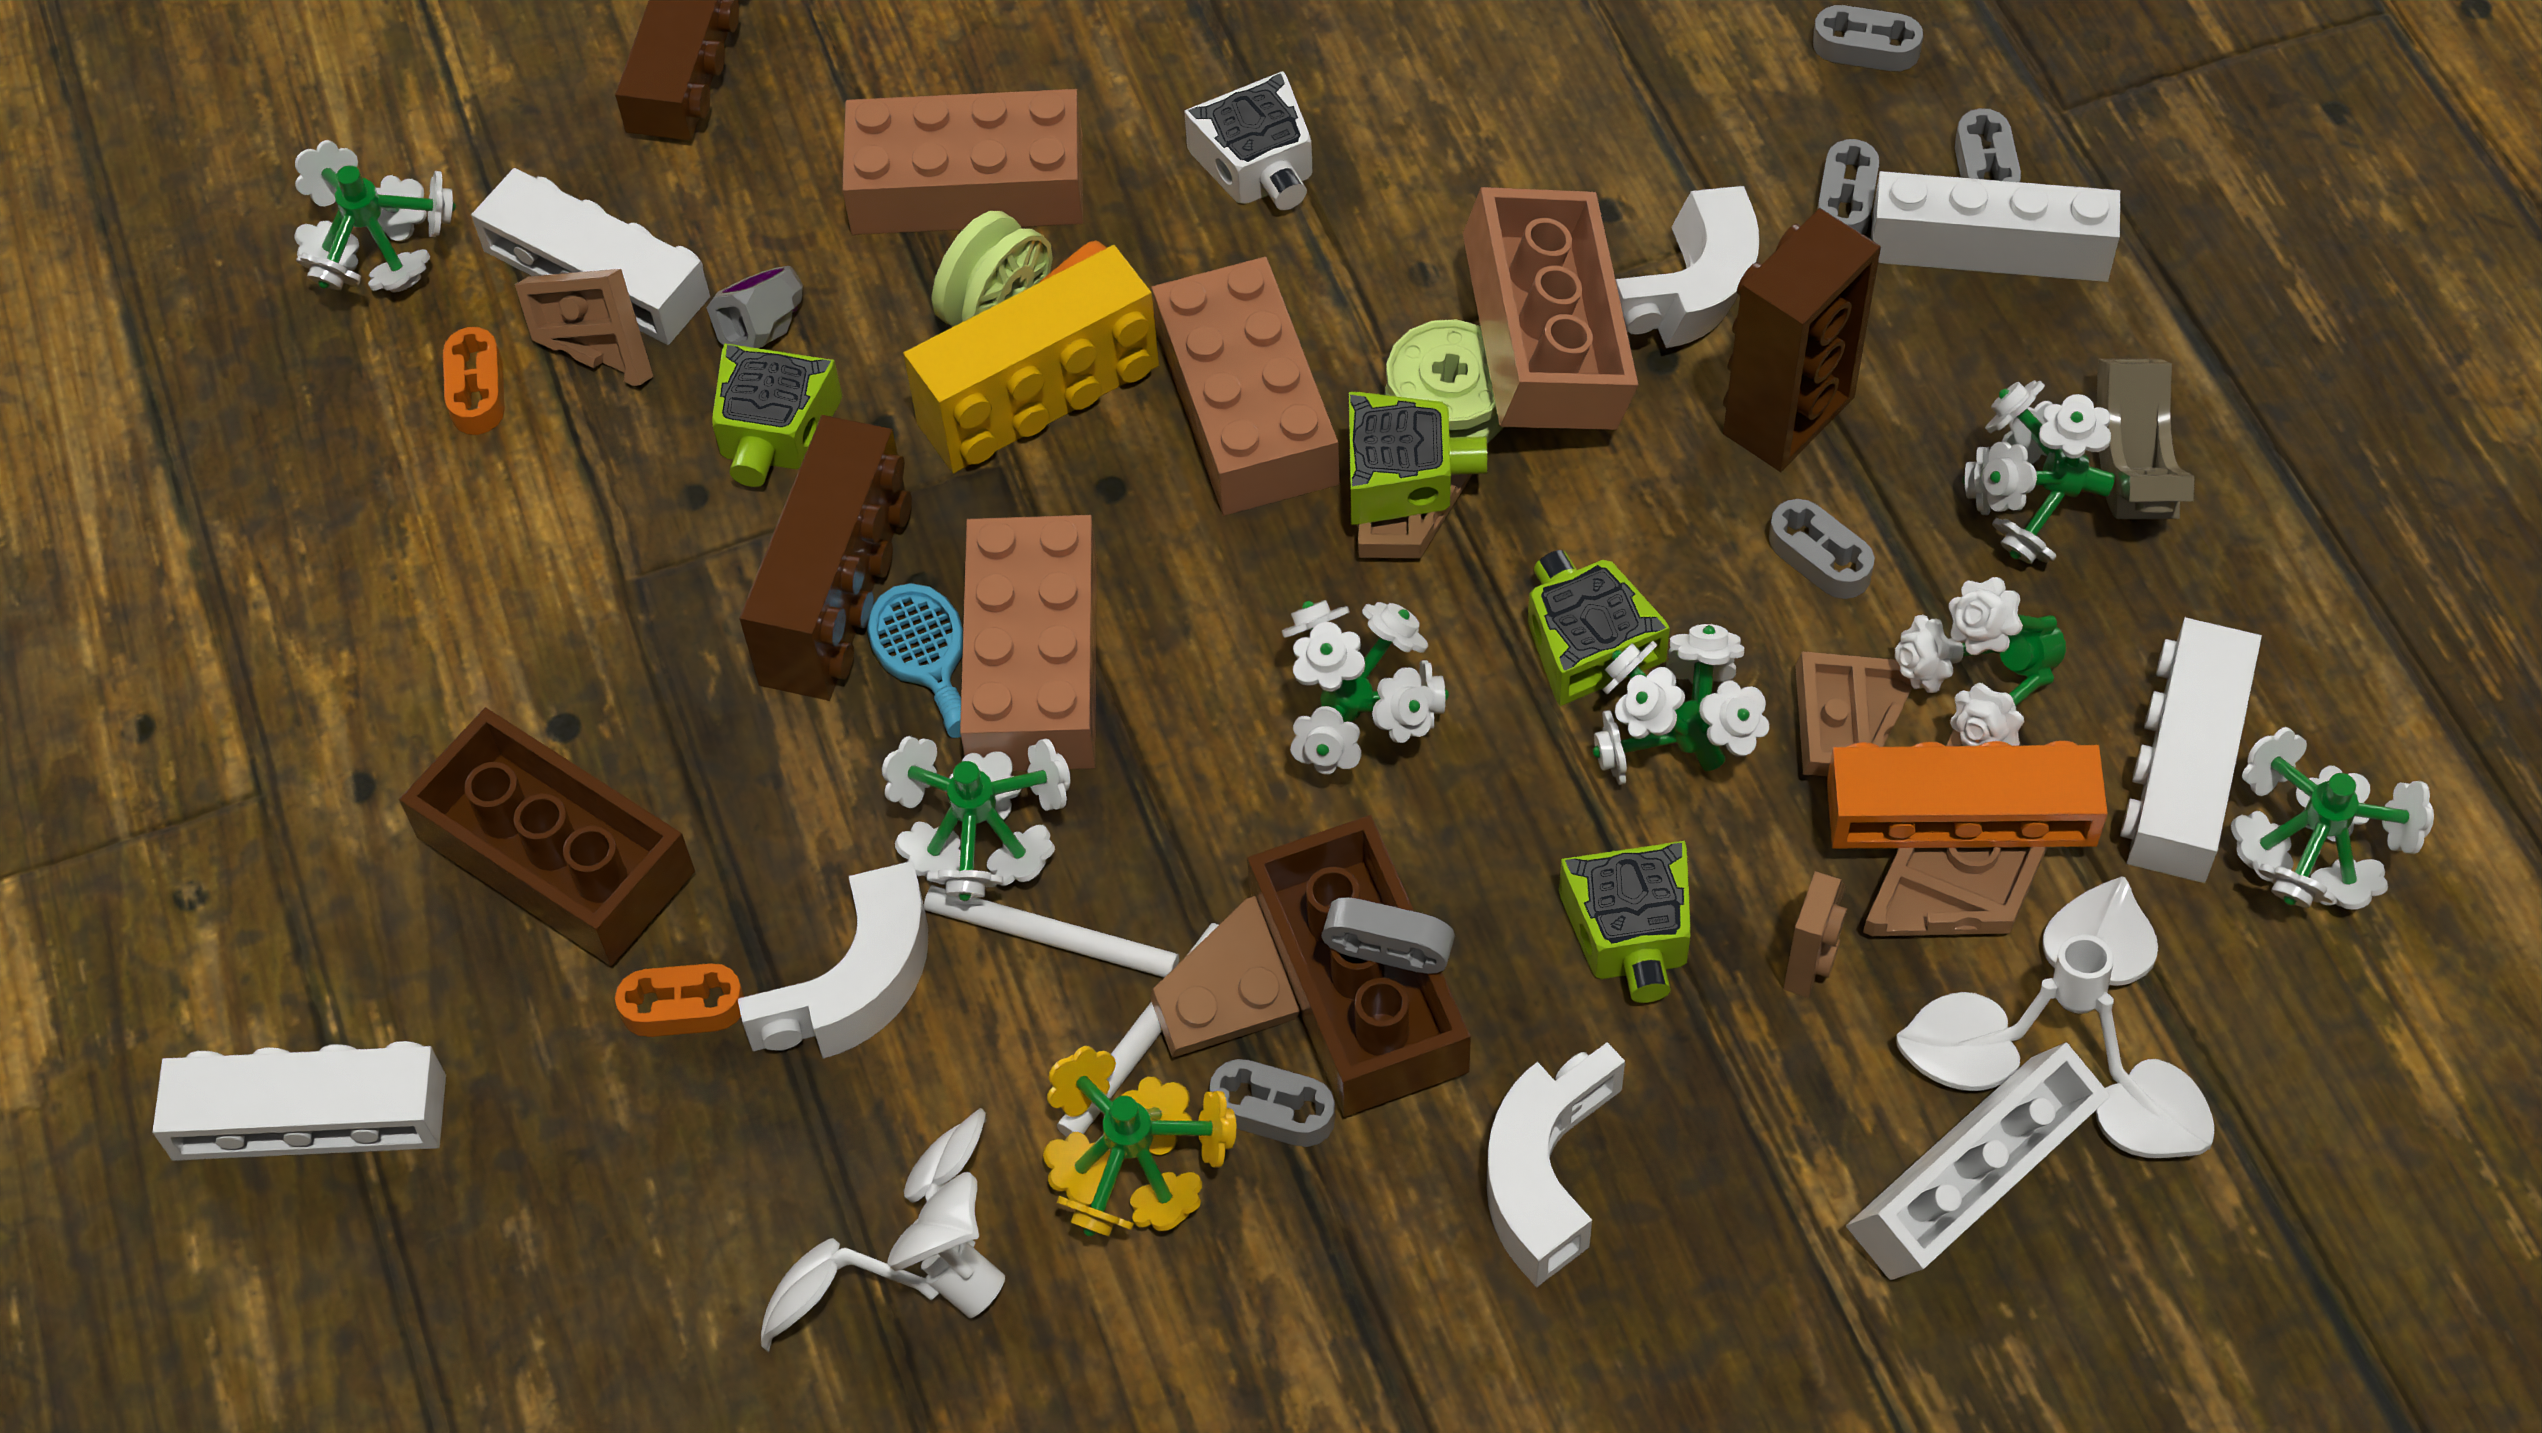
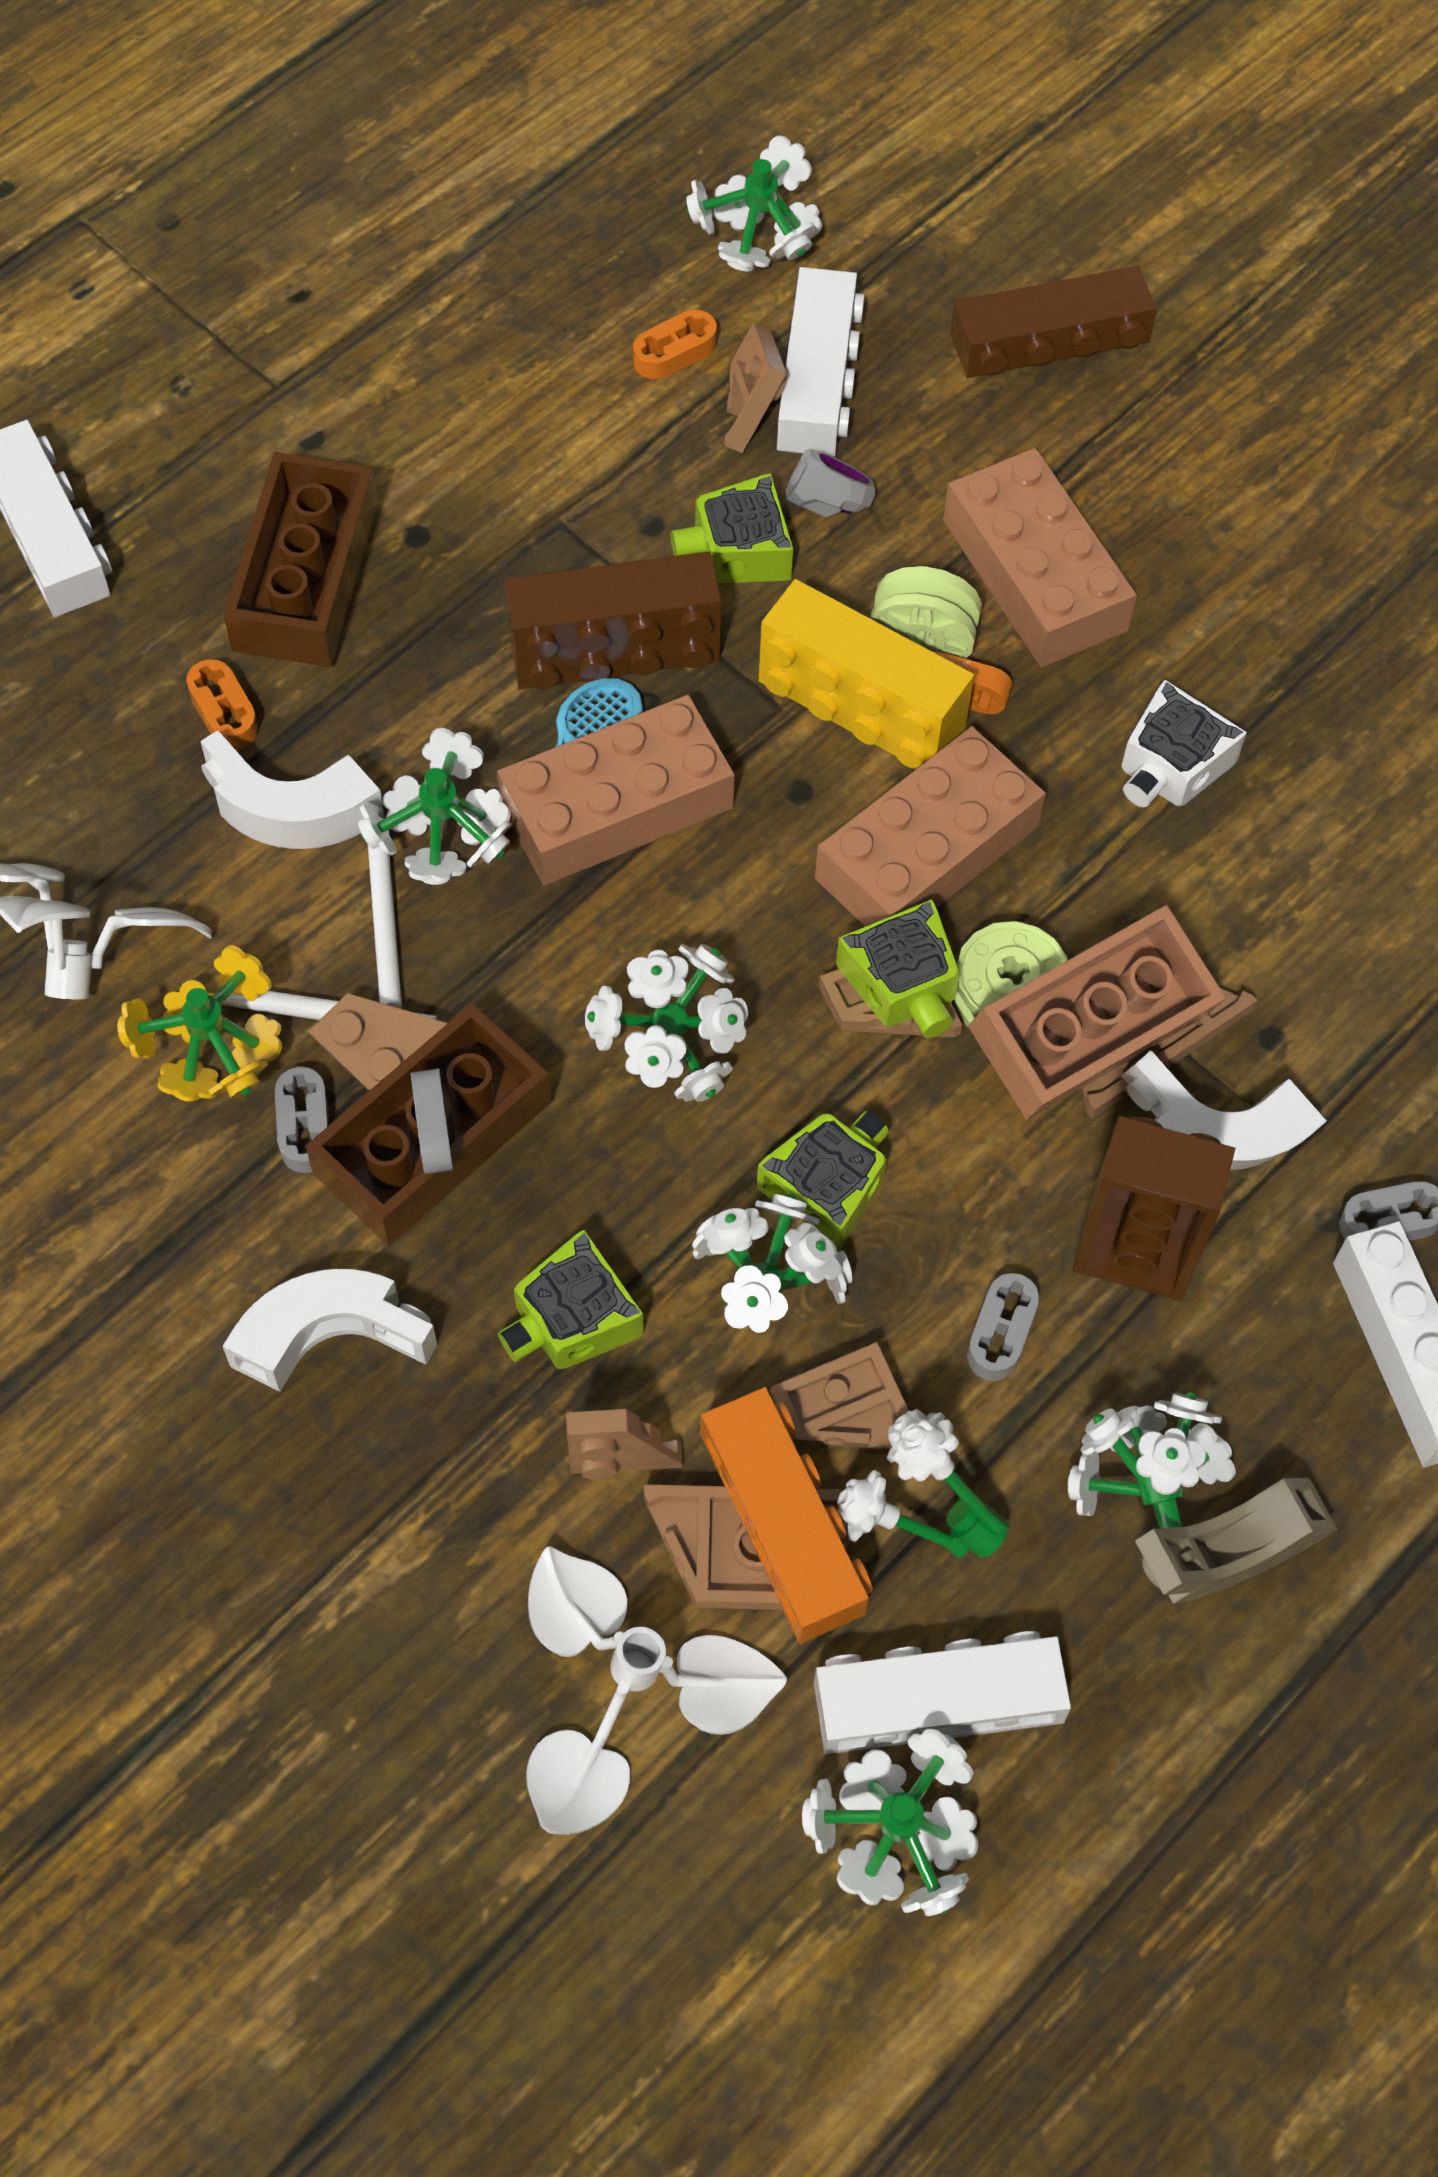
camera: 60 degrees right, 5 degrees up
white brick [1846,1042,2111,1280] -> none

